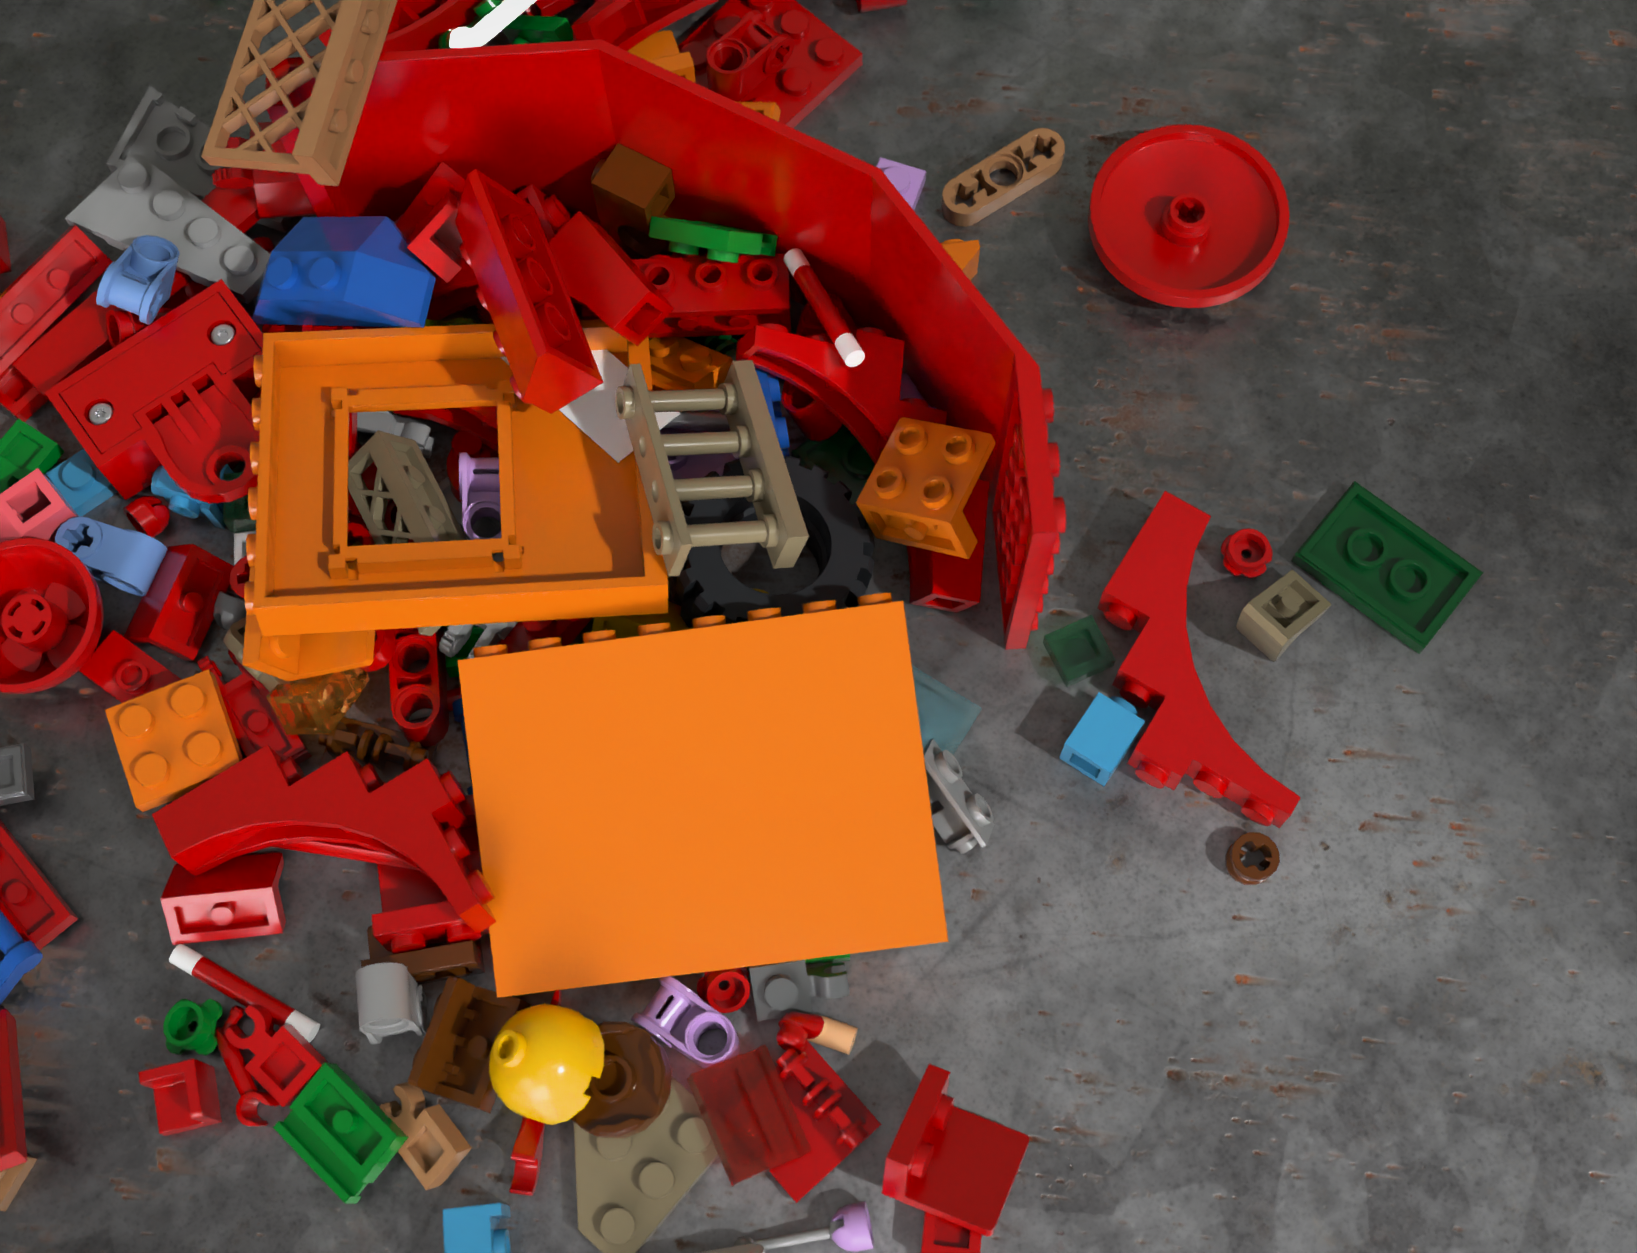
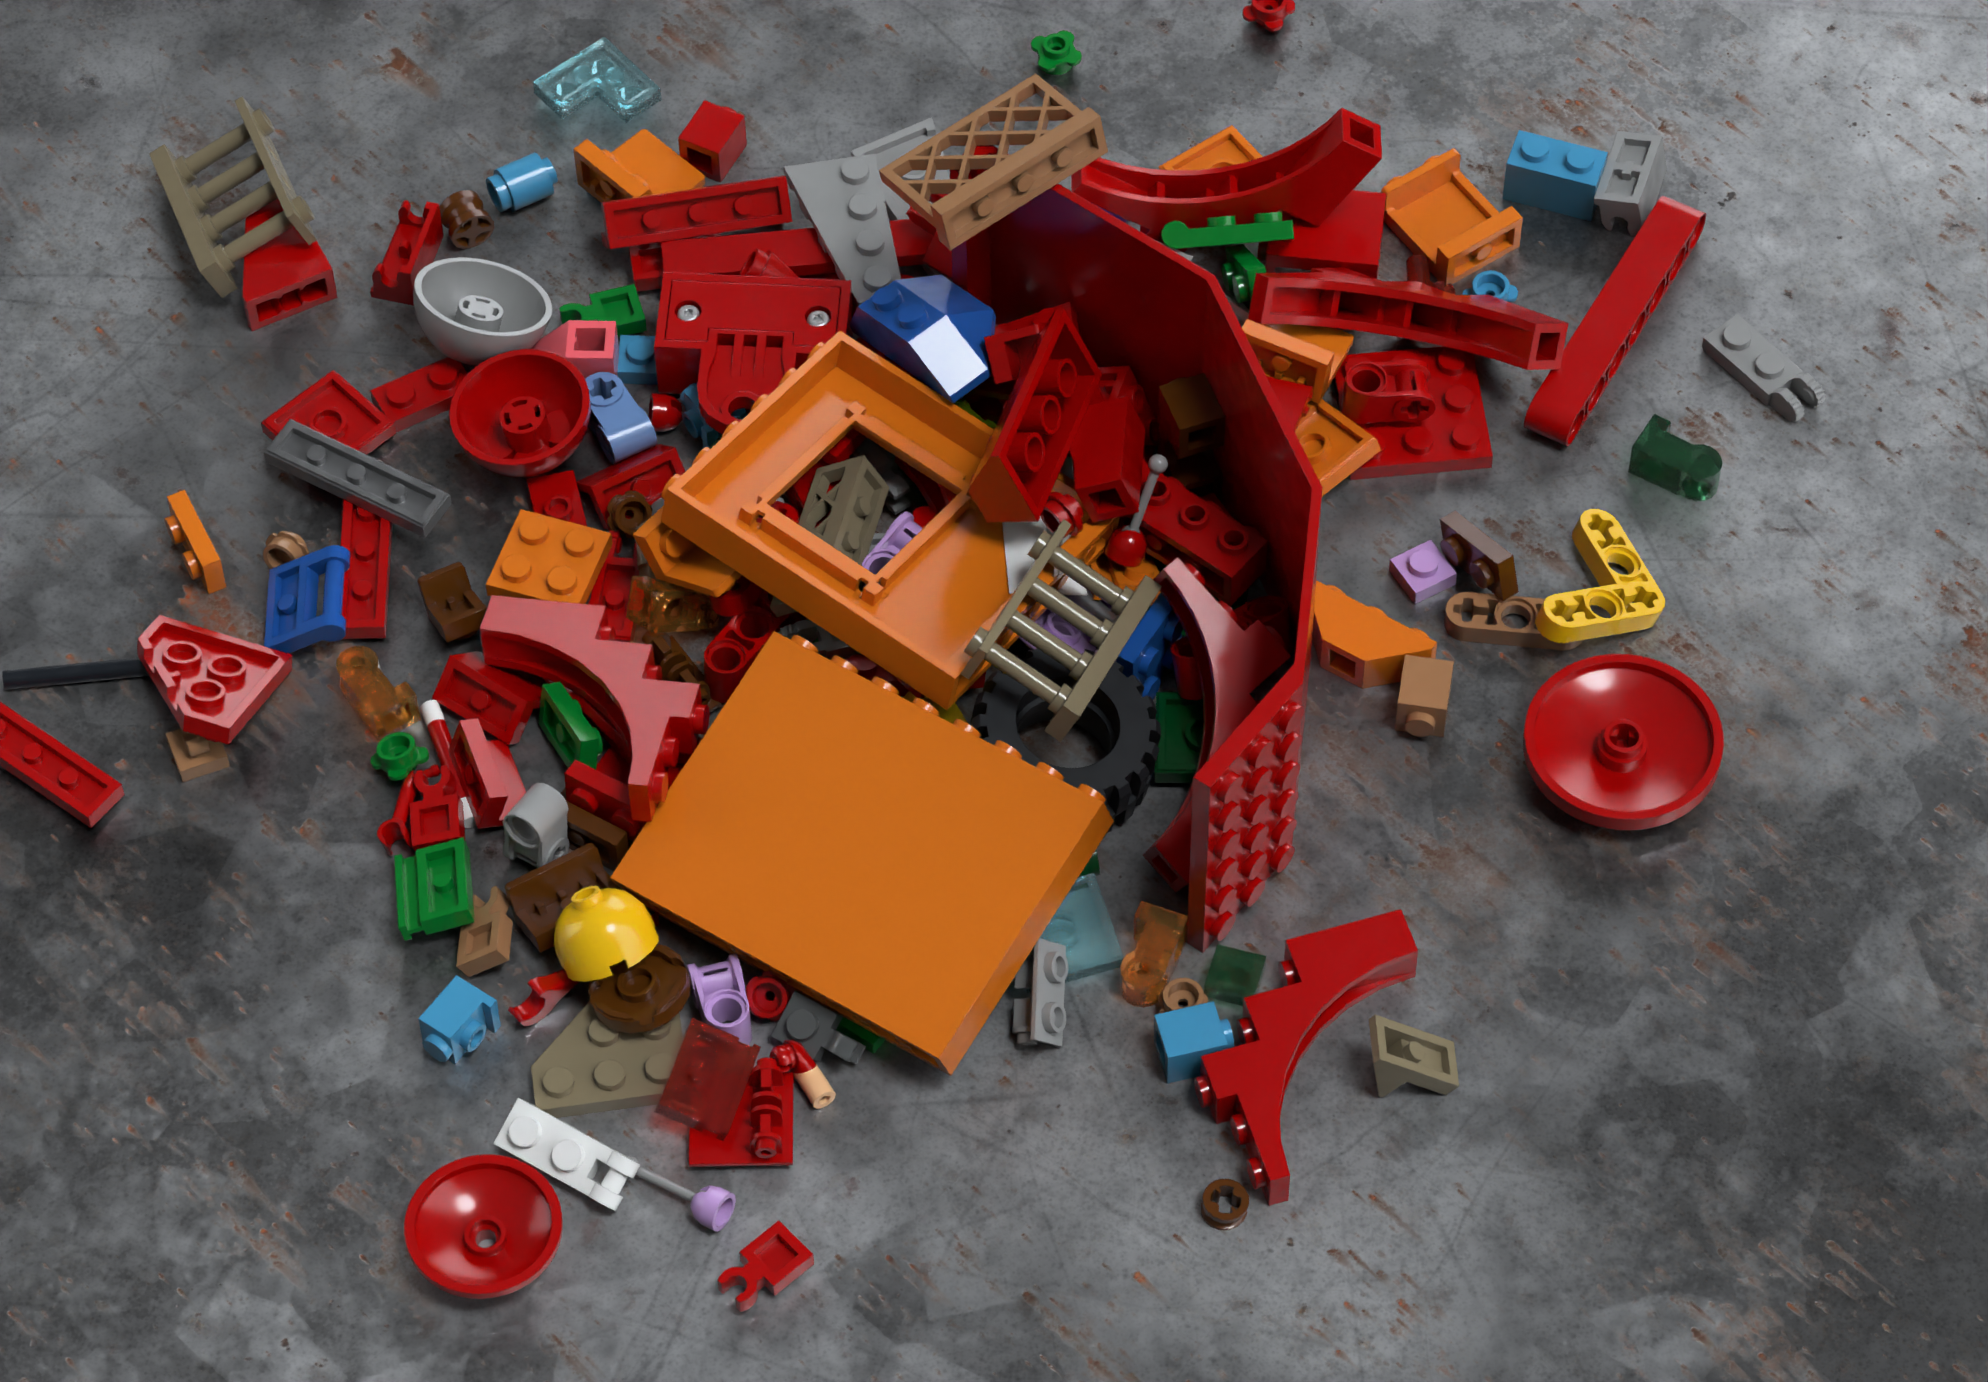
camera: 40 degrees right, 15 degrees down
medium blue piece [96,235,180,325] -> none
red panel [138,1058,222,1136] -> none
green plate [649,216,778,263] -> none
red bar [784,248,865,367] -> none
orange bracket [856,417,996,559] -> none
red bracket [882,1064,1030,1237] -> none
red plate [1221,528,1273,578] -> none
dark green tile [1291,481,1483,654] -> none
none -> clear orange leg [336,646,421,742]
none -> reddish brown bracket [417,562,487,642]
none -> red panel [448,718,526,829]
none -> green plate [538,681,603,769]
none -> reddish brown plate [607,491,652,538]
none -> red plate [1041,491,1084,539]
none -> hinge [1105,454,1168,567]
none -> clear orange leg [1120,901,1188,1008]
none -> medium nougat plate [1158,978,1208,1013]
none -> medium nougat brick [1395,655,1454,737]
none -> reddish brown plate [1440,510,1519,601]
none -> yellow beam [1535,509,1665,643]

